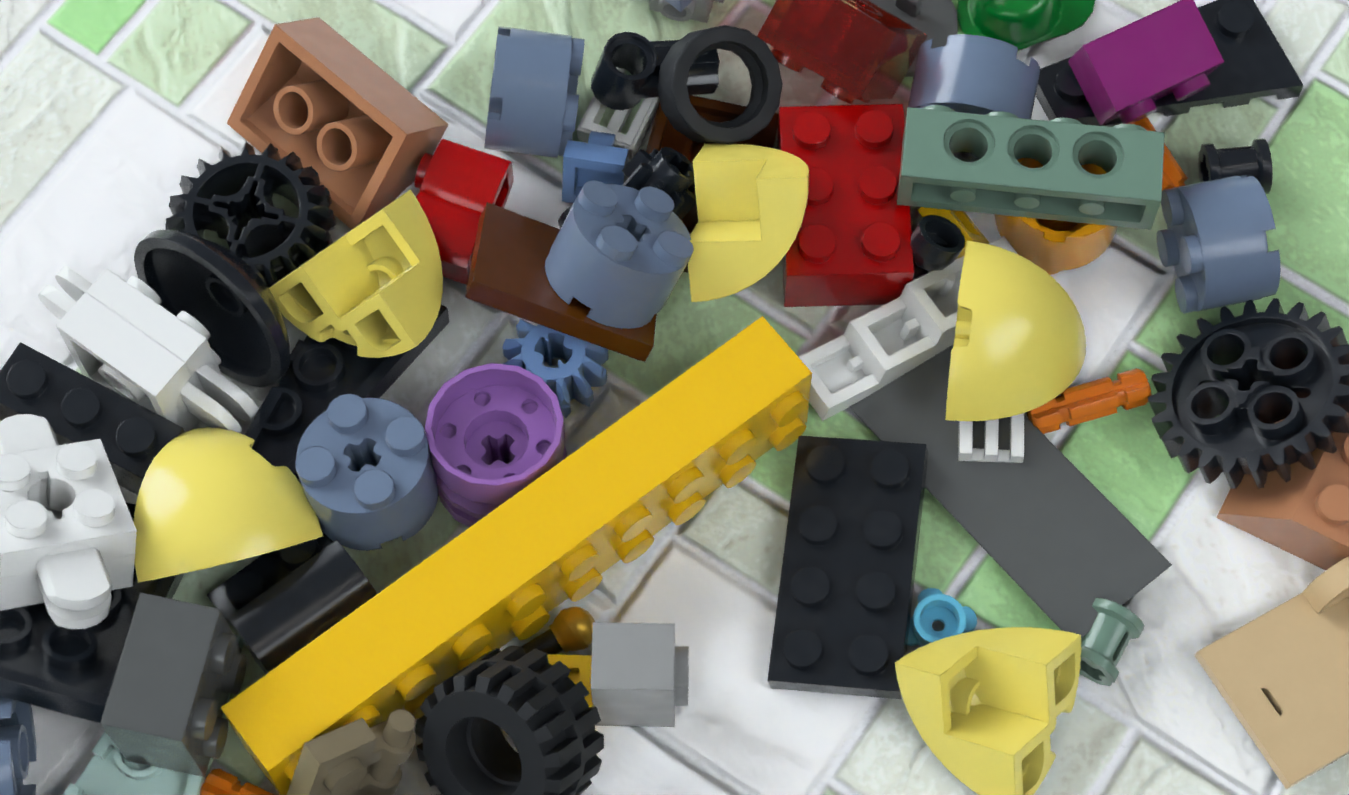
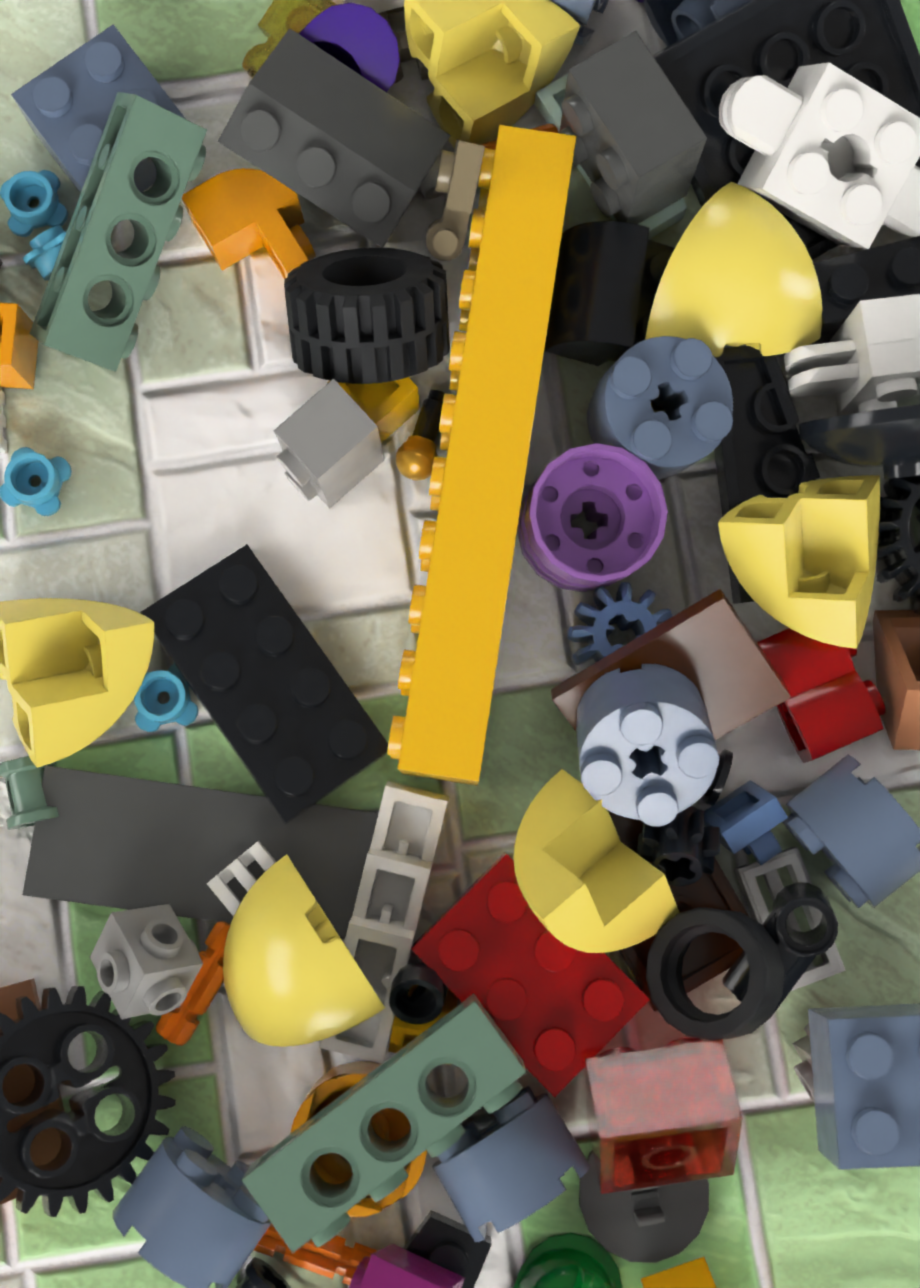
camera: 135 degrees right, 15 degrees up
none -> light grey brick [90,904,203,1019]

